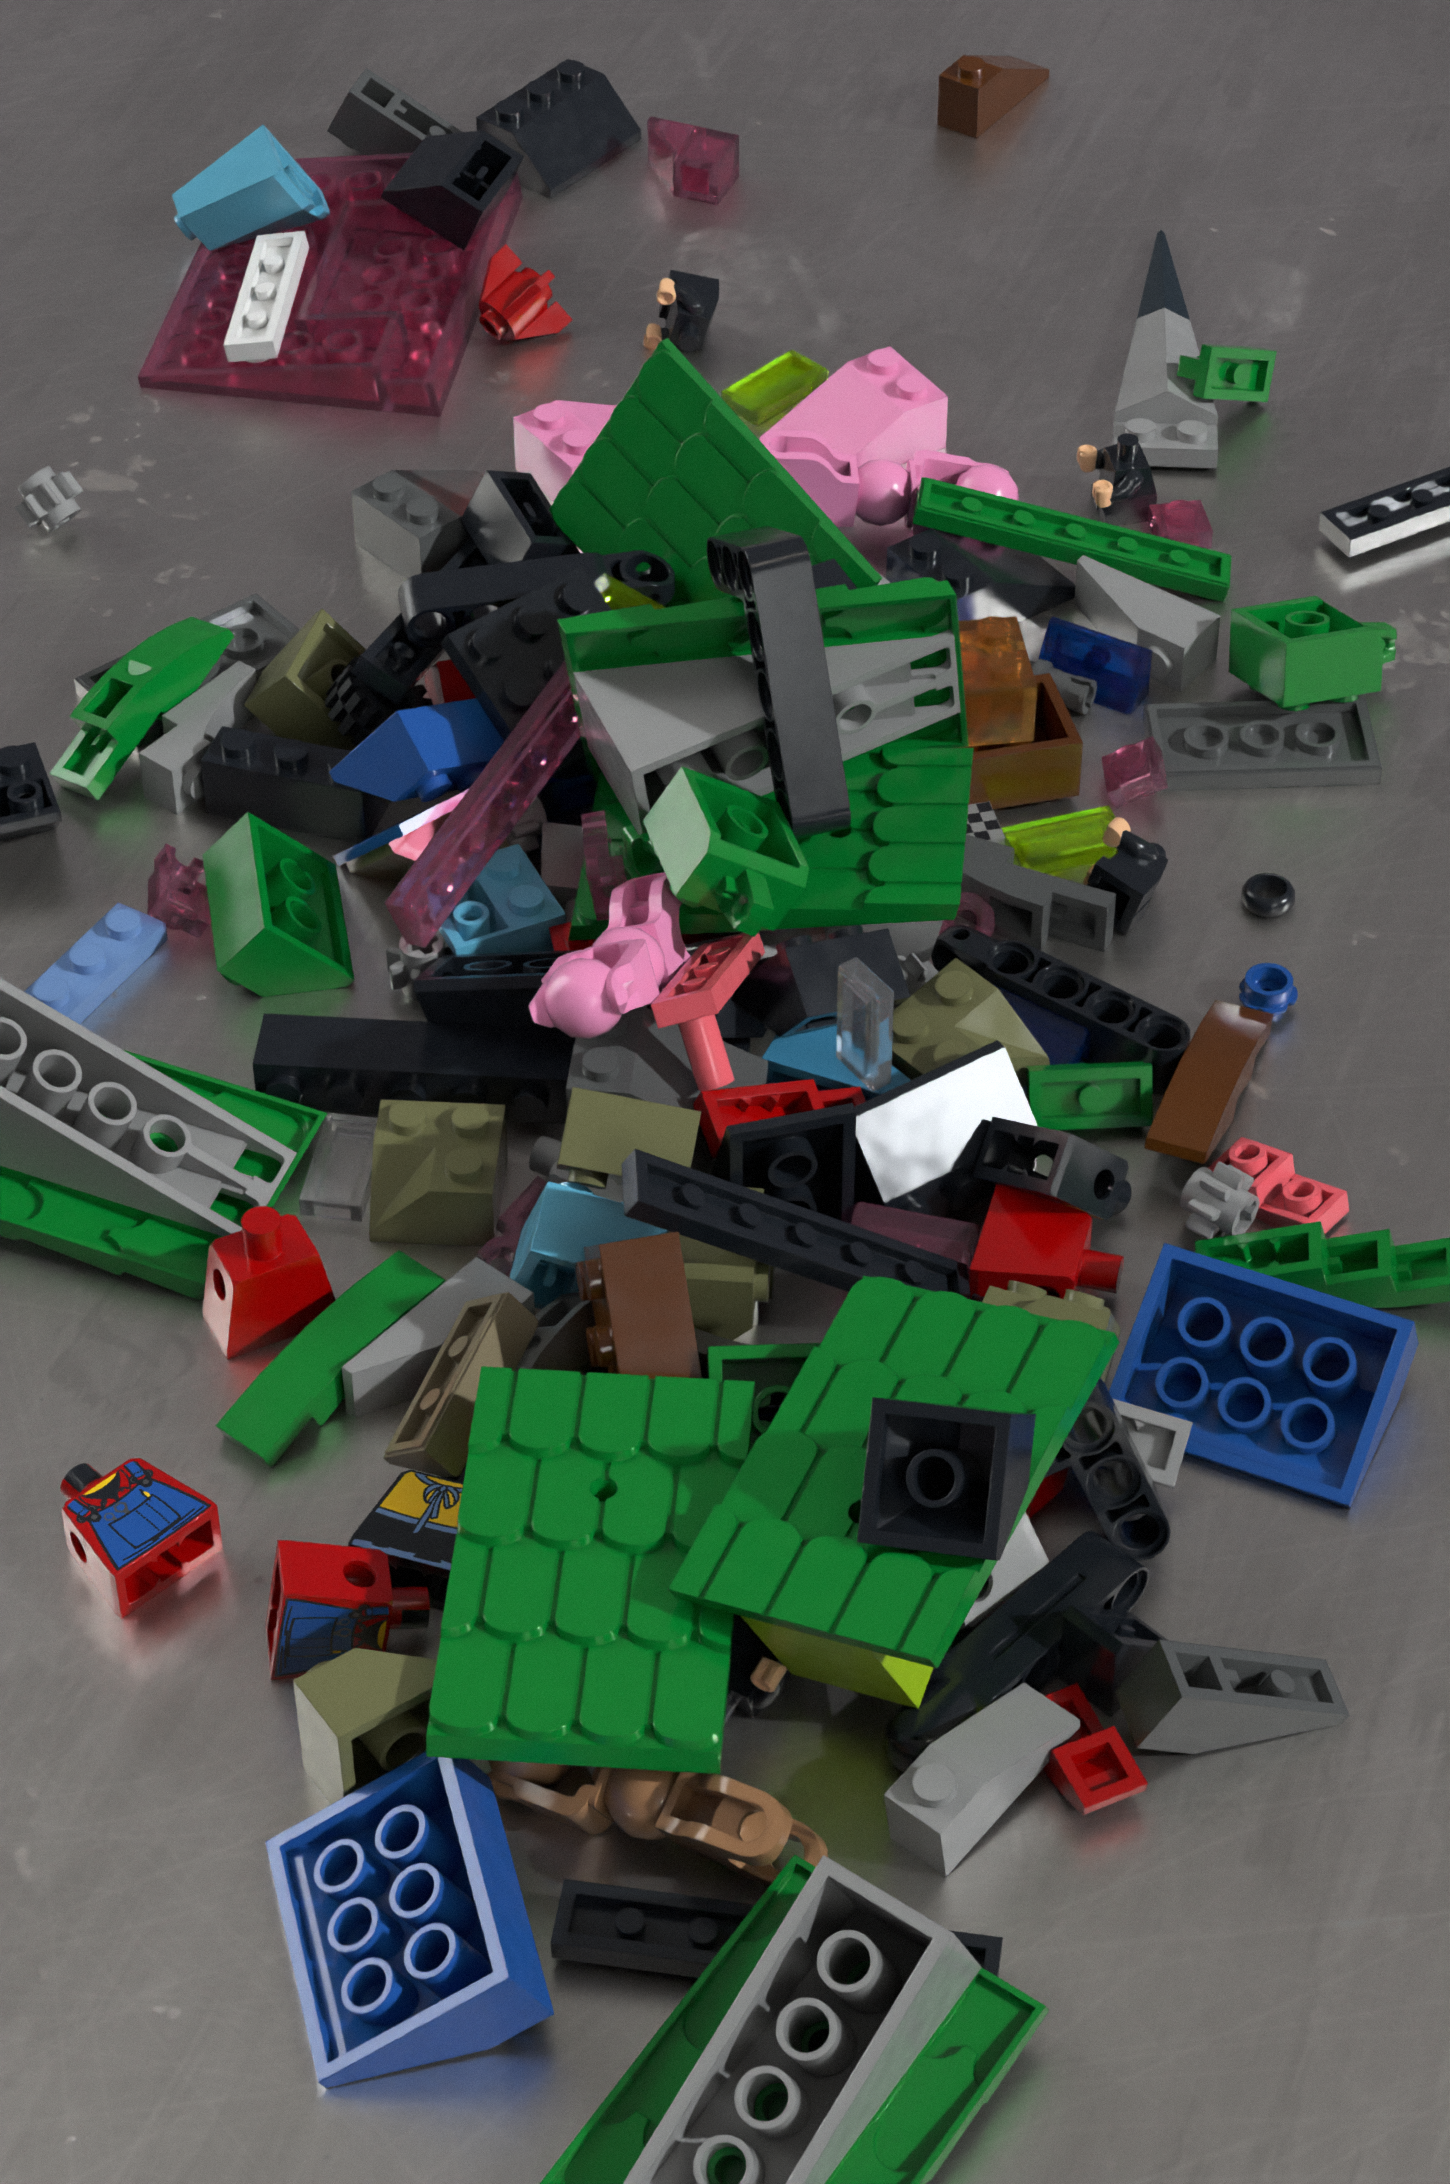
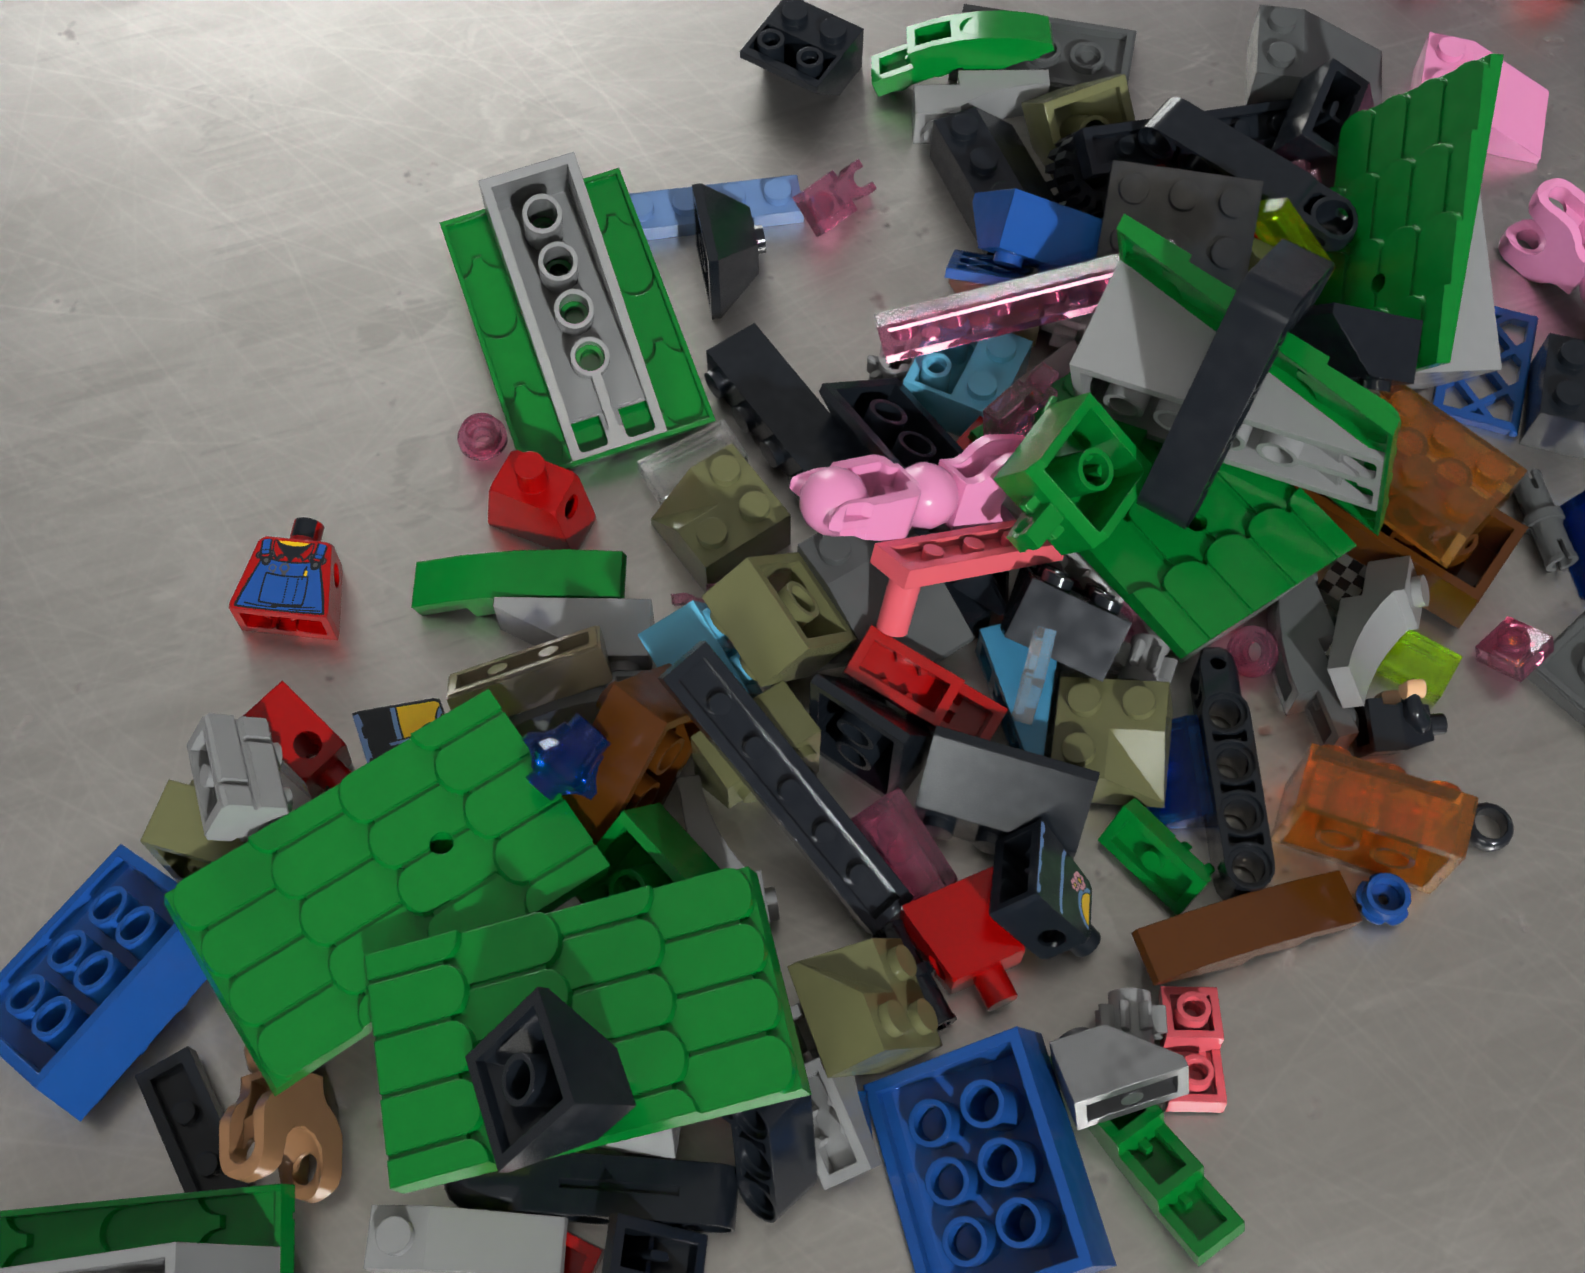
camera: 50 degrees right, 20 degrees up
green slope [202,812,355,997] -> none
none -> light grey brick [187,713,293,842]
none -> clear pink plate [457,413,508,461]
none -> clear blue rock [522,713,612,801]
none -> black slope [692,183,766,320]
none -> flat silver slope [1049,1024,1189,1131]
none -> clear orange brick [1271,743,1479,894]
none -> light grey slope [1327,556,1430,708]

